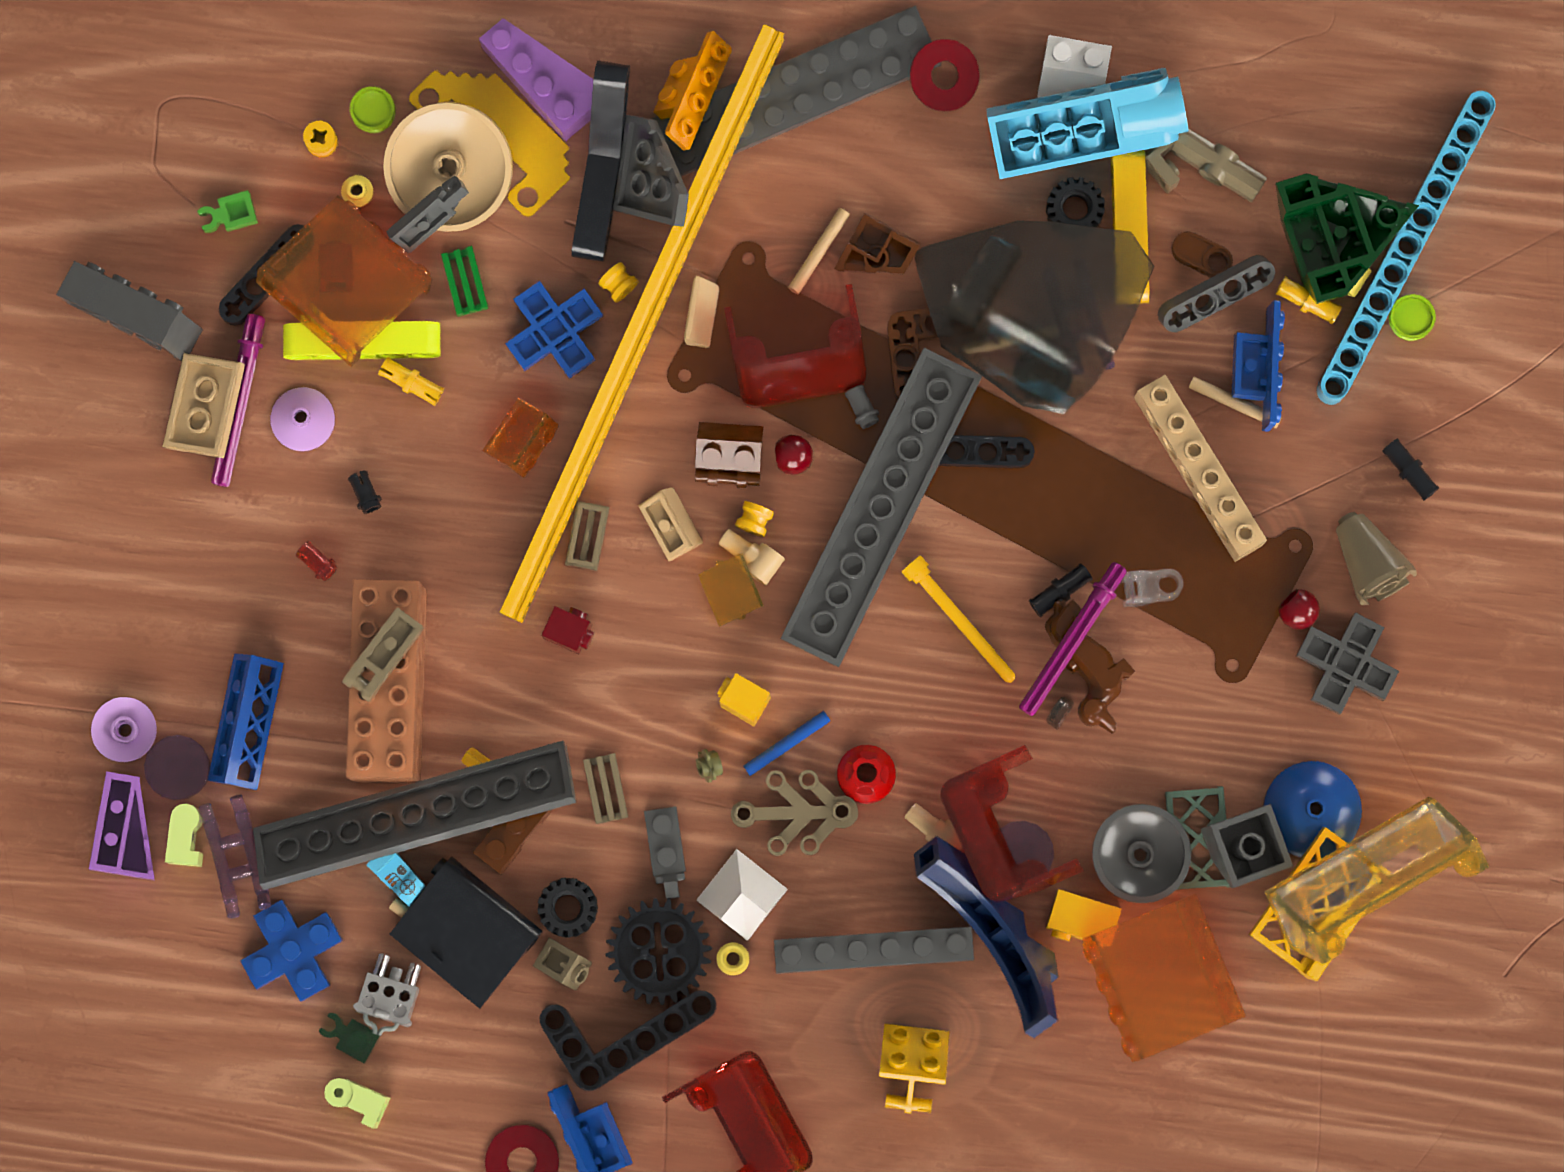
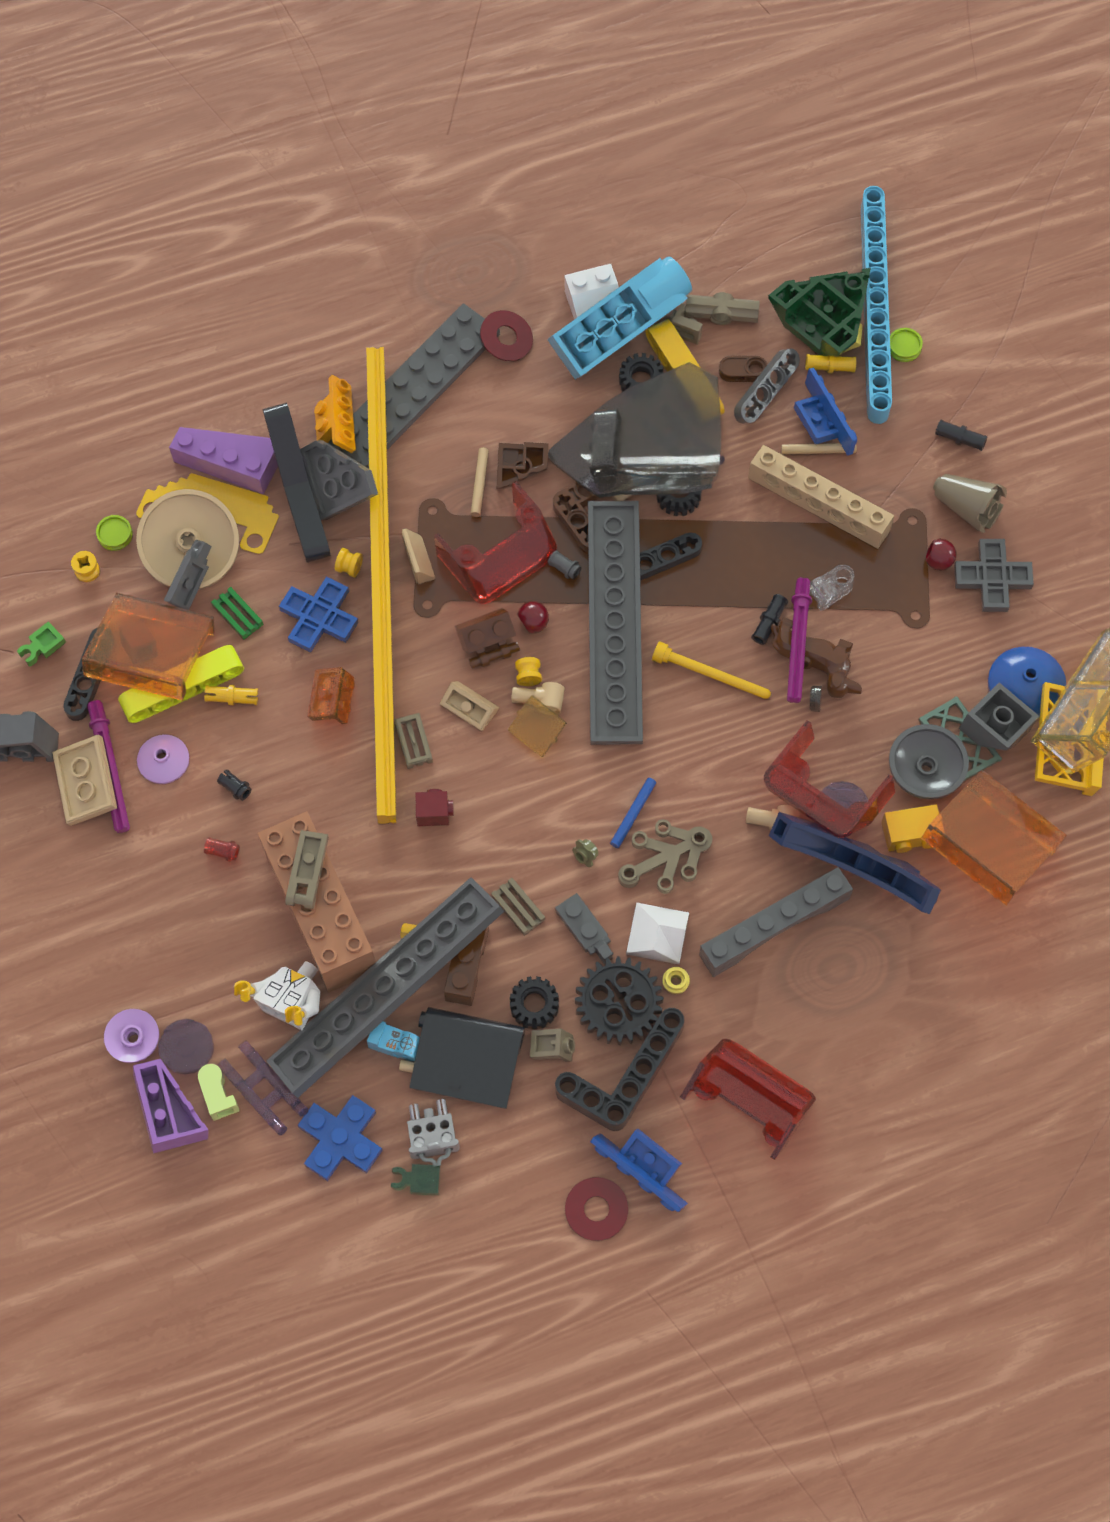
camera: 30 degrees left, 15 degrees down
blue fence [207,653,284,790] -> none
yellowish green leg [324,1078,390,1128] -> none
light yellow plate [341,175,374,208] -> none
yellow brick [717,673,771,727] -> none
red piece [837,745,896,804] -> none
yellow plate [879,1024,950,1114] -> none
none -> white torso [234,961,320,1030]

